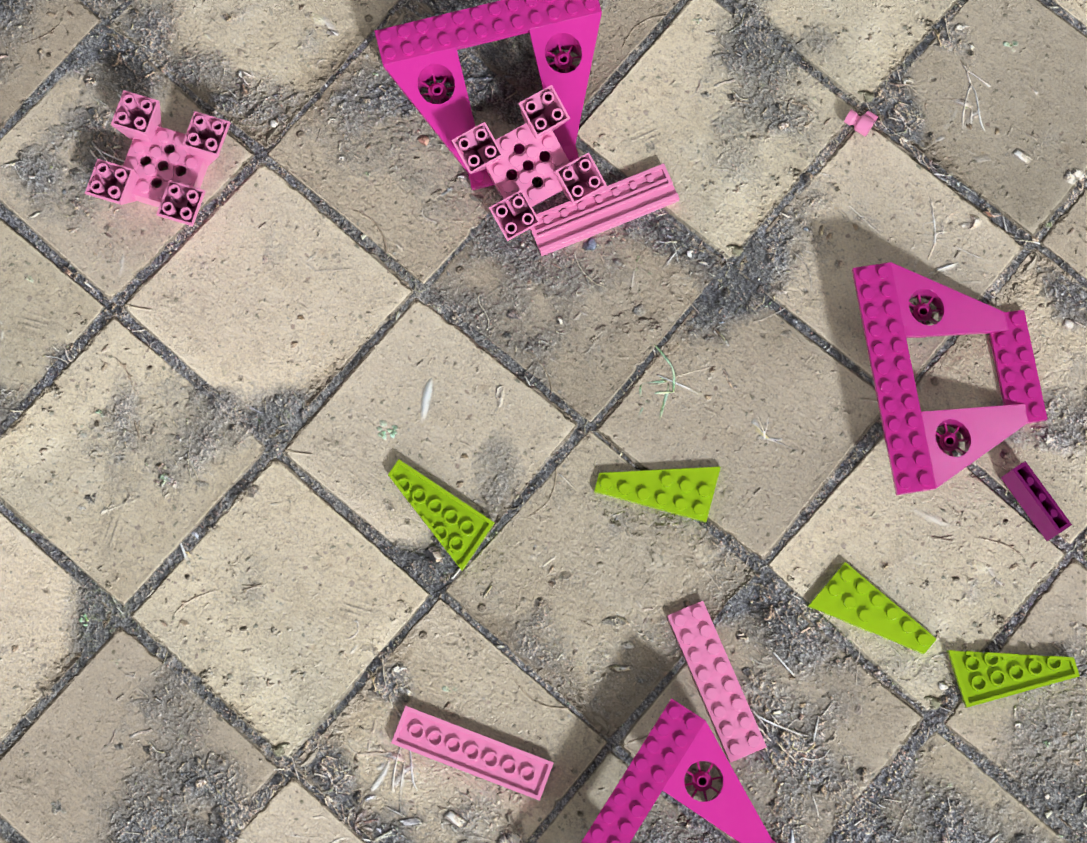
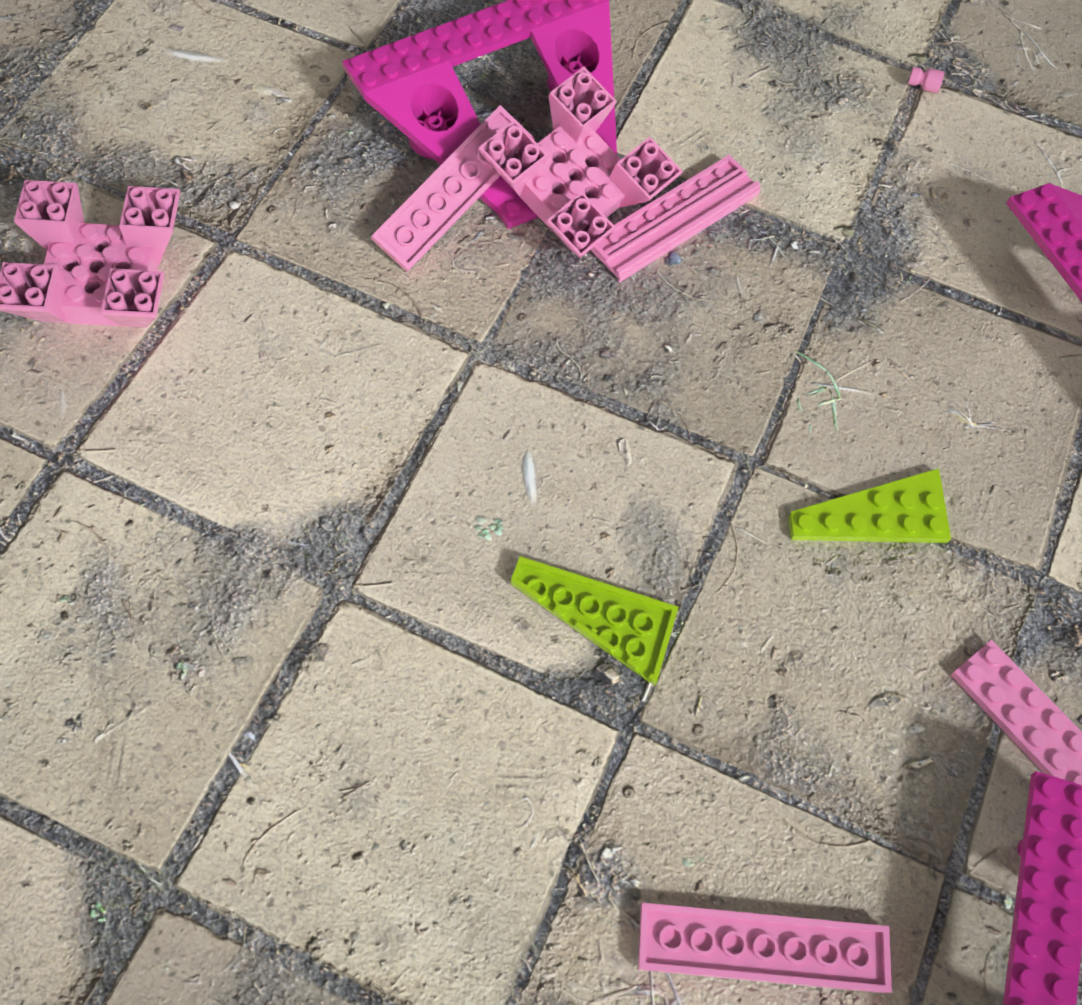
camera: 25 degrees left, 15 degrees down
none -> bright pink plate [371,105,535,272]

